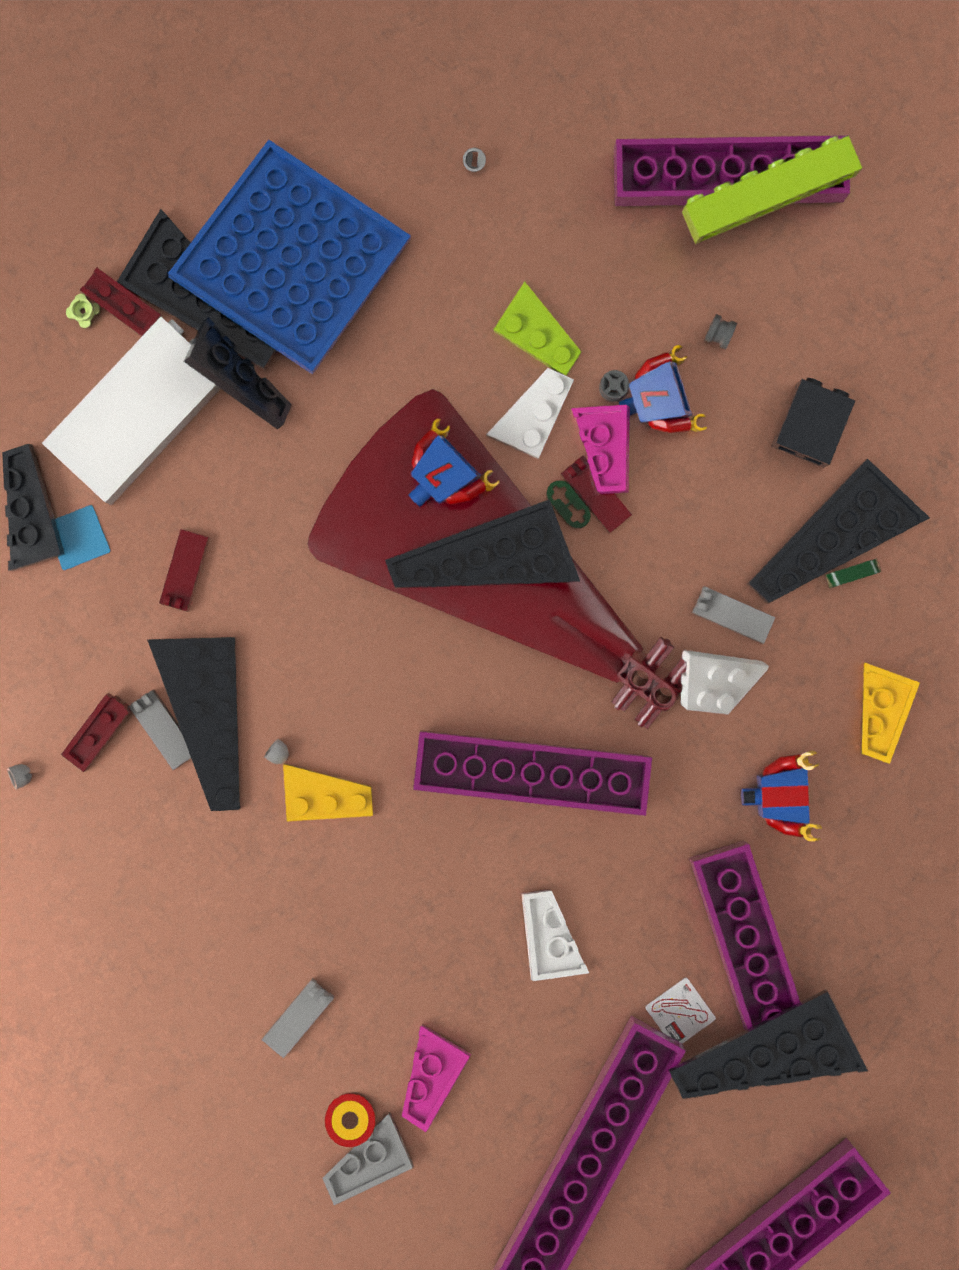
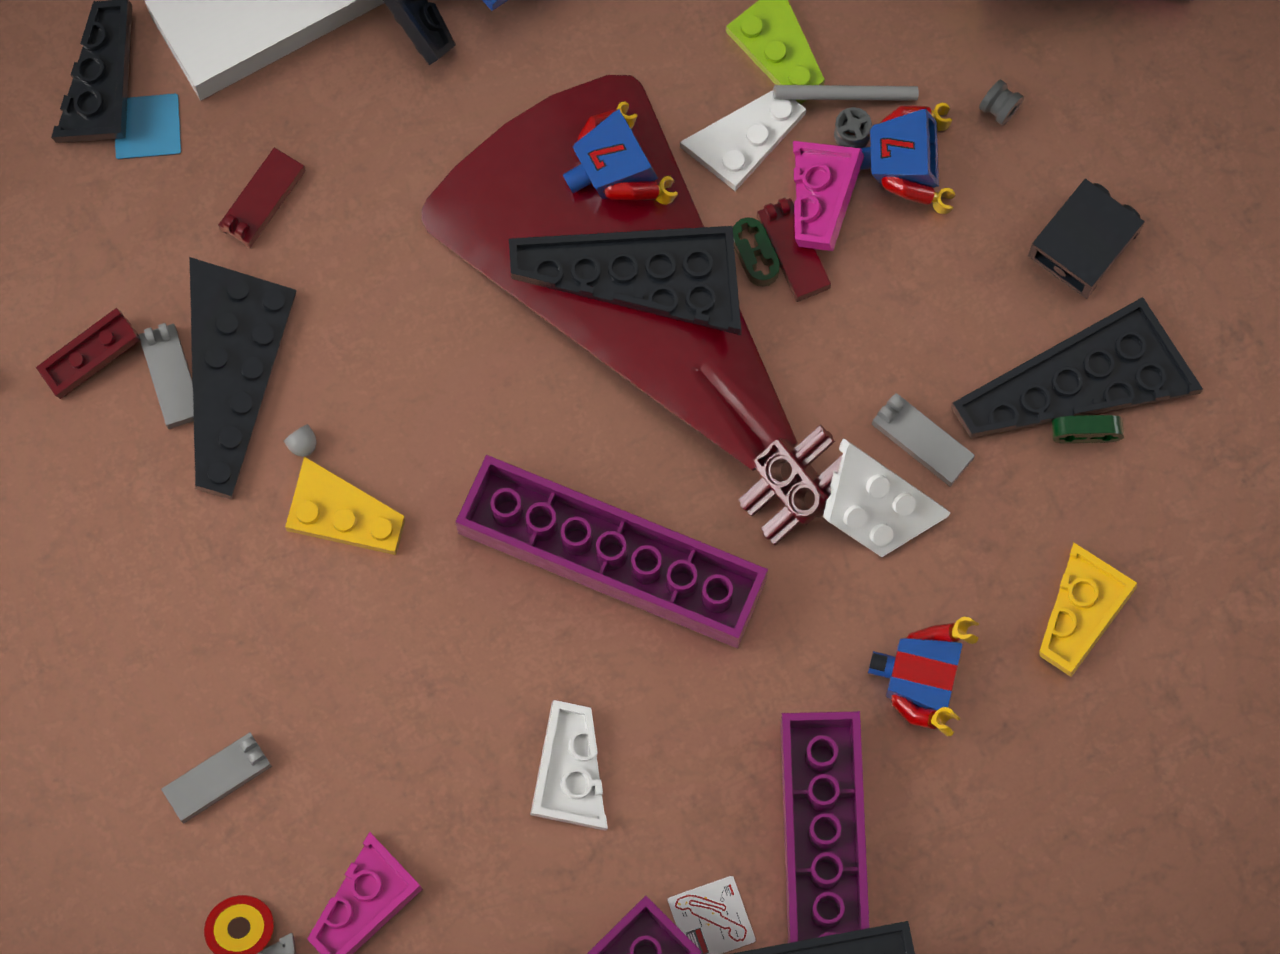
camera: 20 degrees right, 15 degrees down
none -> light grey bar [773,85,919,101]

